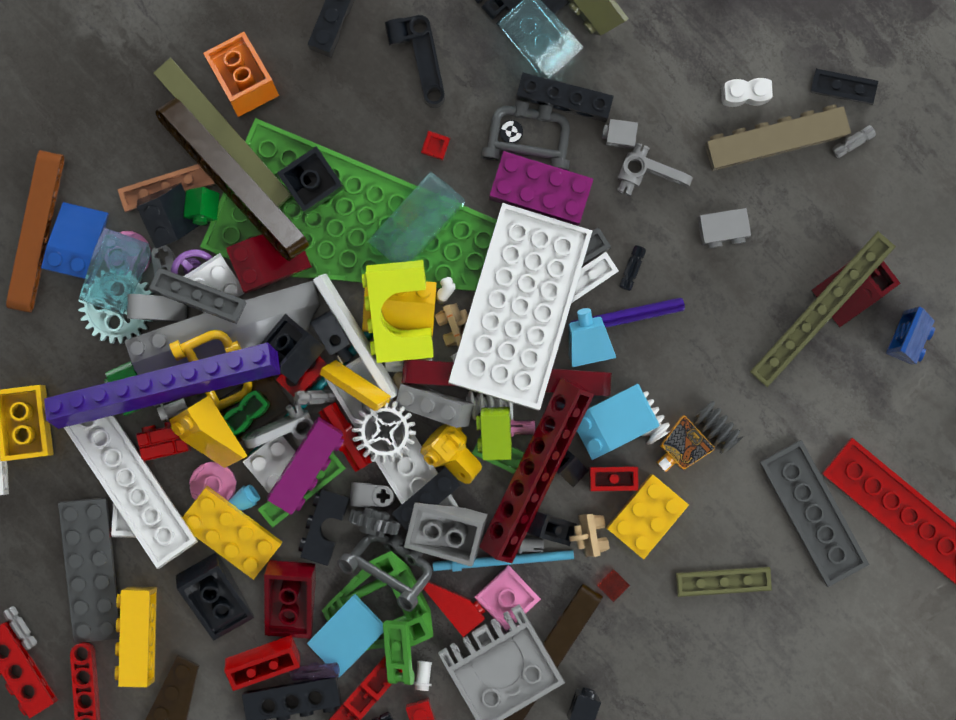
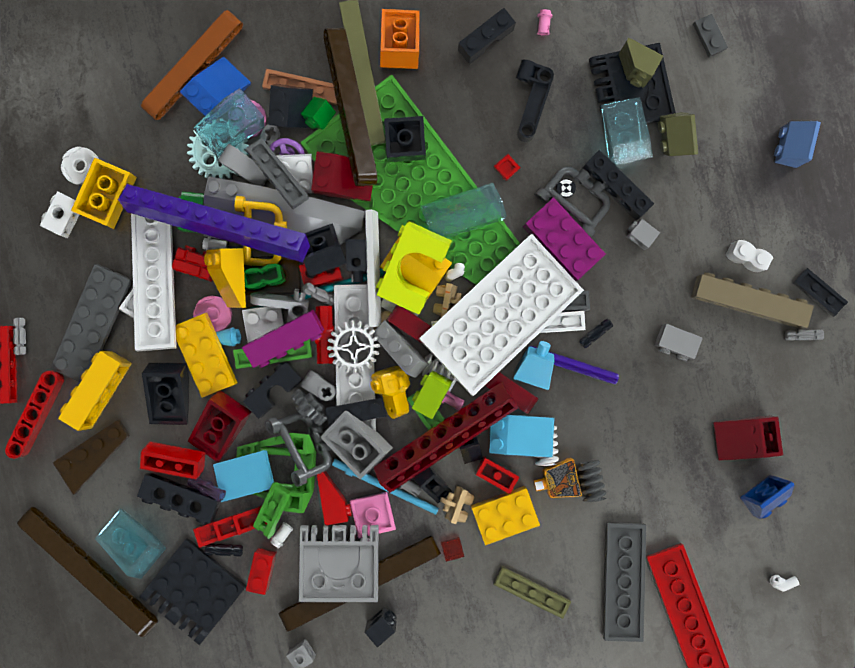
camera: 30 degrees right, 0 degrees up
yellow tile [320,360,391,411] -> none
light grey piece [617,143,693,196] -> none
olive tile [750,231,896,388] -> none

